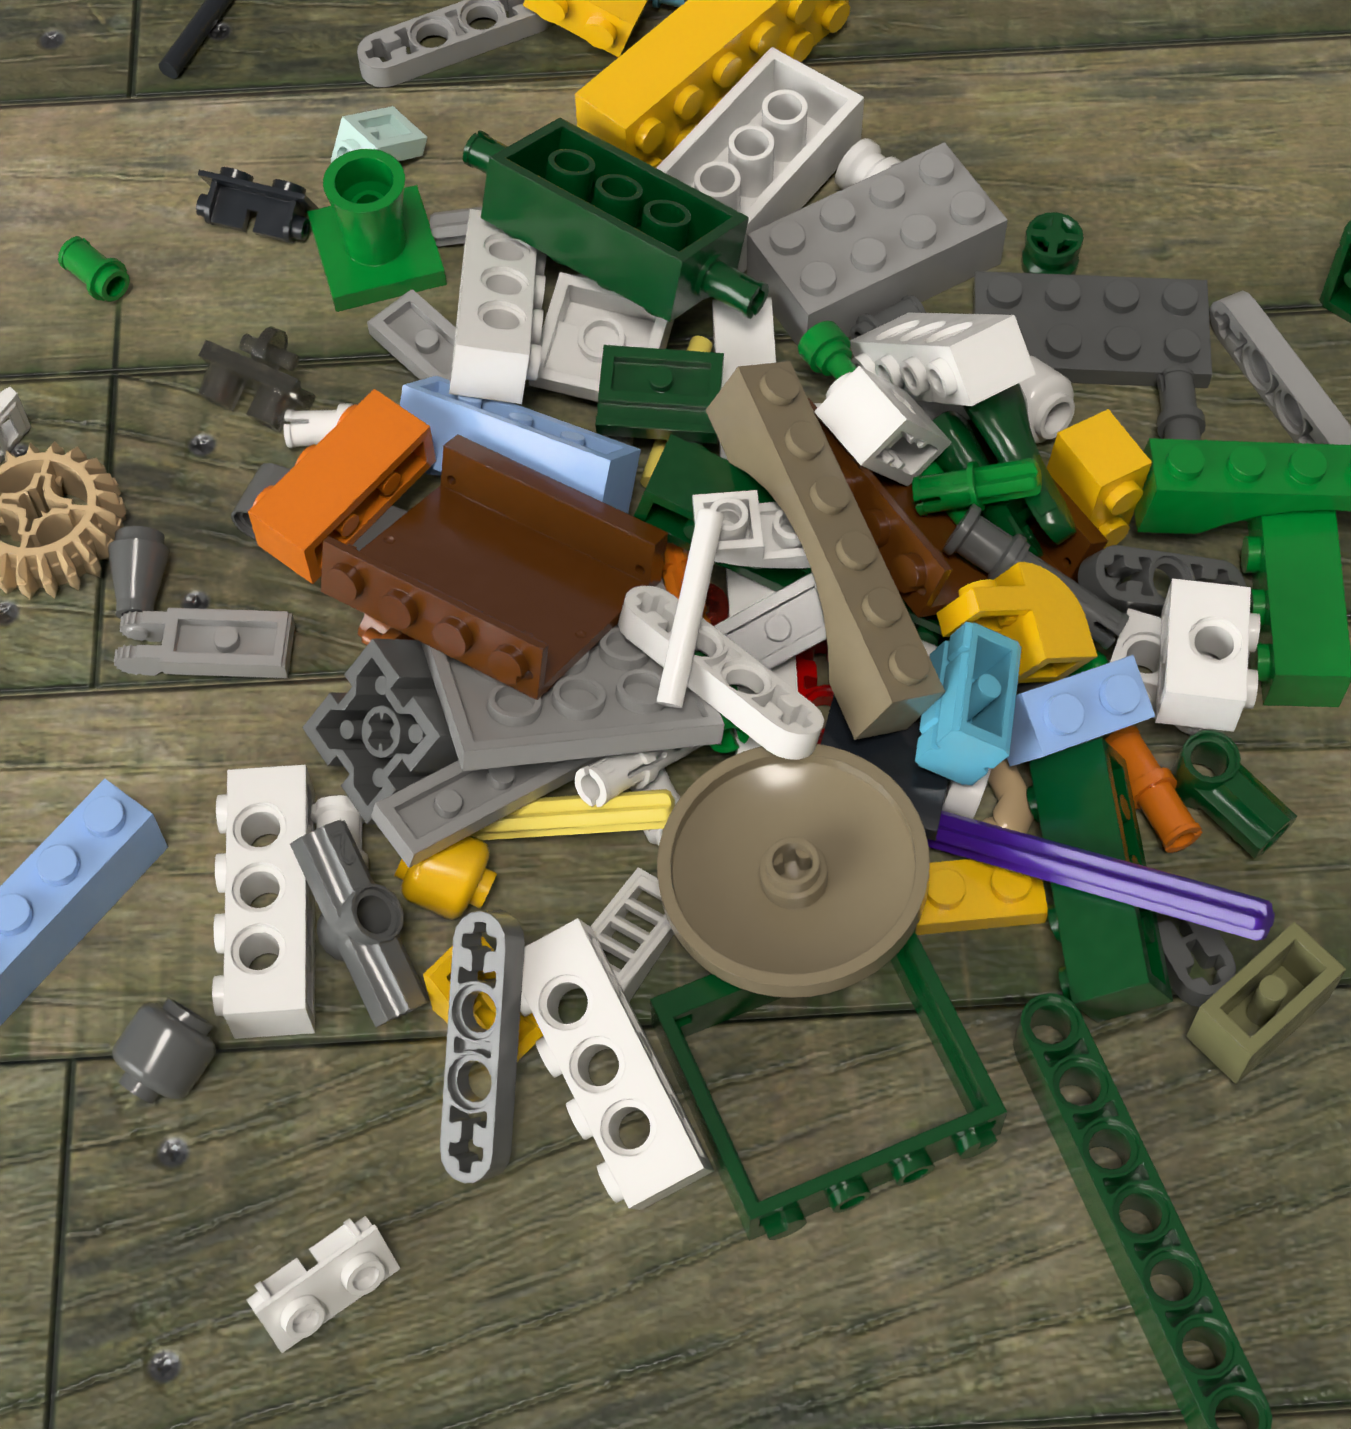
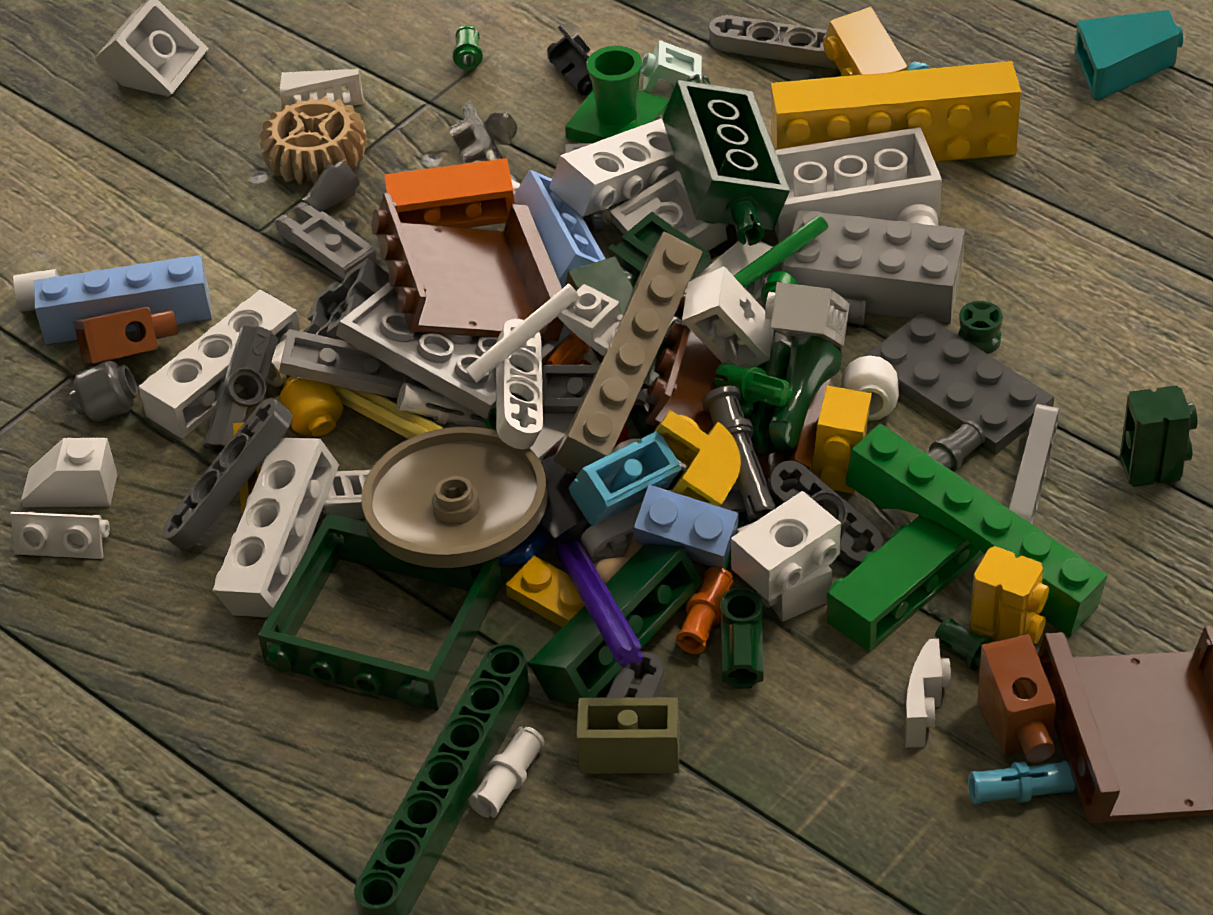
camera: 45 degrees right, 15 degrees down
none -> white slope [21,438,117,507]
none -> dark orange torso [73,307,178,363]
none -> white pin [469,726,545,818]
none -> green bar [733,215,828,288]

